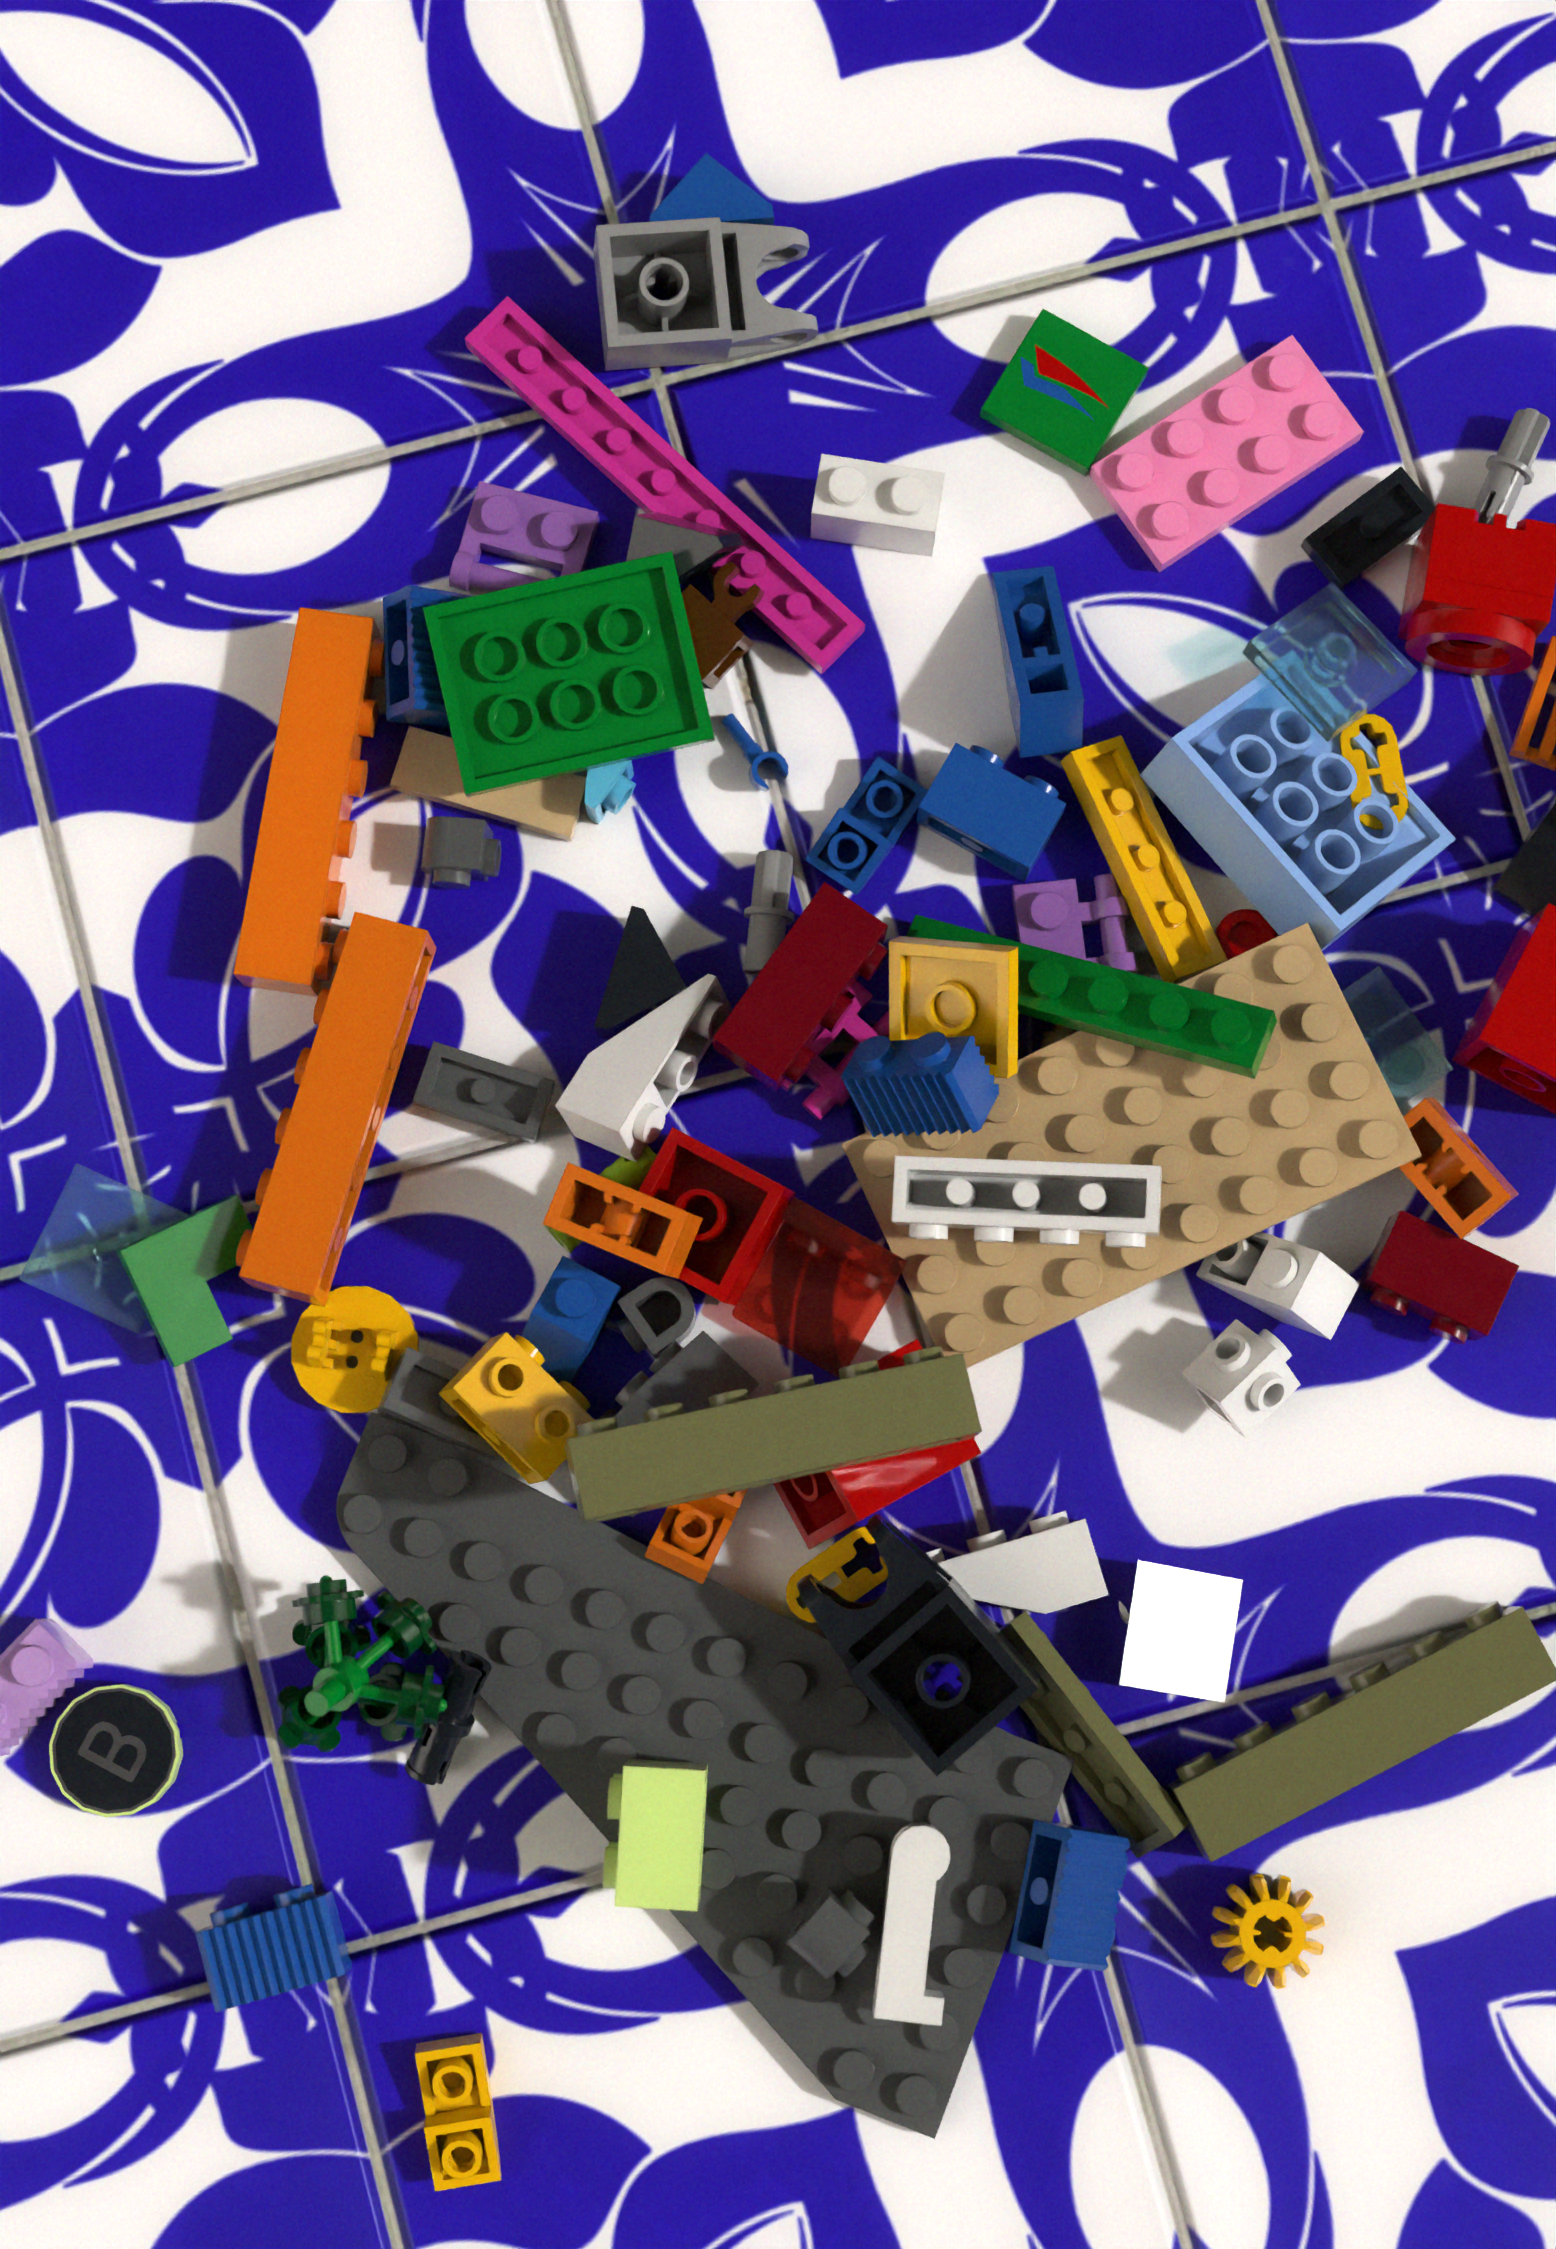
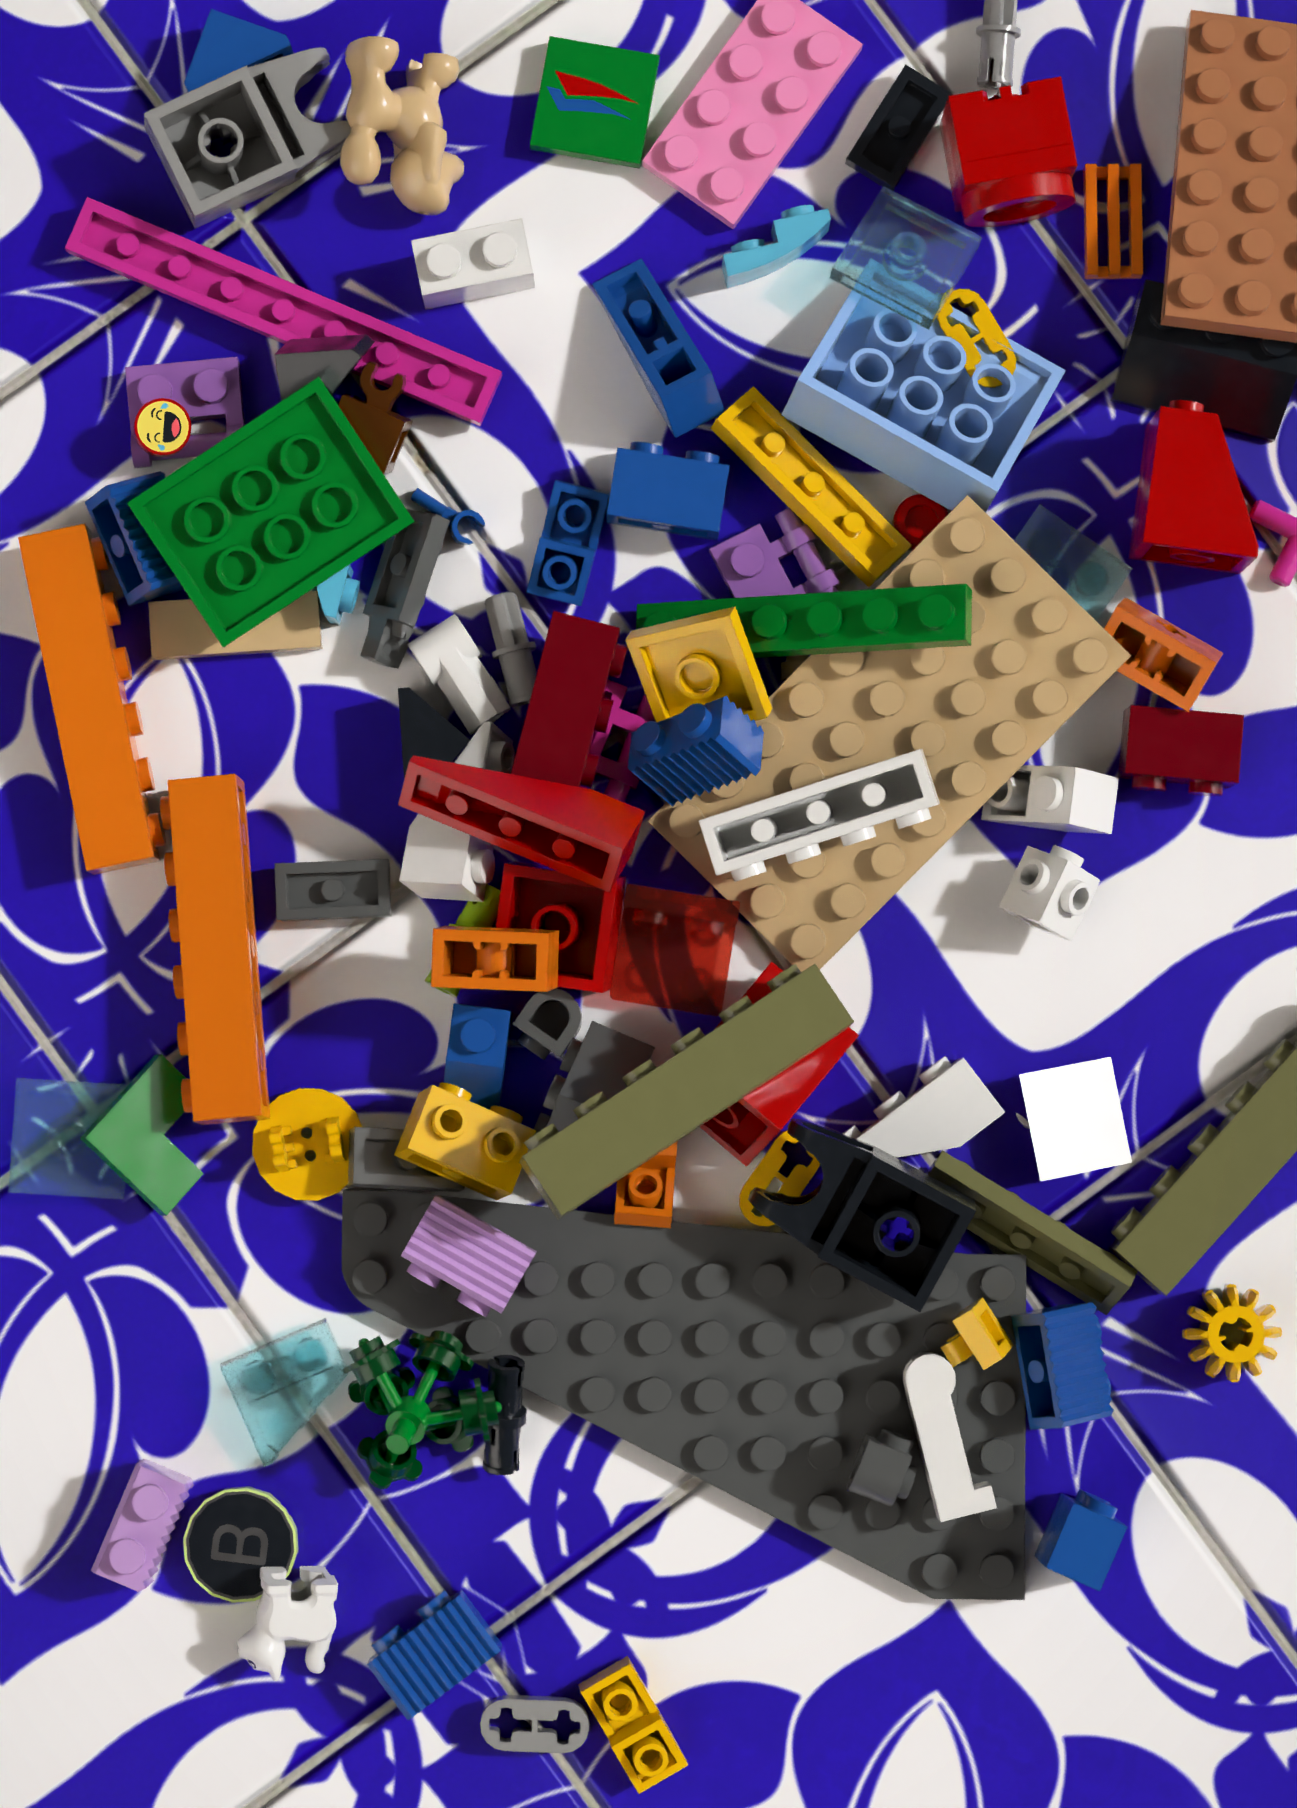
camera: 25 degrees left, 5 degrees up
dark grey plate [421,816,501,889] -> none
yellowish green brick [603,1759,708,1911] -> none
none -> tile [133,398,191,457]
none -> clear light blue wing [220,1318,349,1467]
none -> white animal [237,1566,338,1681]
none -> tan animal [340,36,464,216]
none -> dark grey hinge [360,509,450,669]
none -> red slope [398,755,645,893]
none -> lavender brick [401,1195,537,1317]
none -> white piece [407,614,511,735]
none -> light grey beam [480,1695,590,1753]
none -> medium azure slope [722,205,831,288]
none -> yellow tile [940,1297,1014,1370]
none -> blue brick [1034,1489,1127,1591]

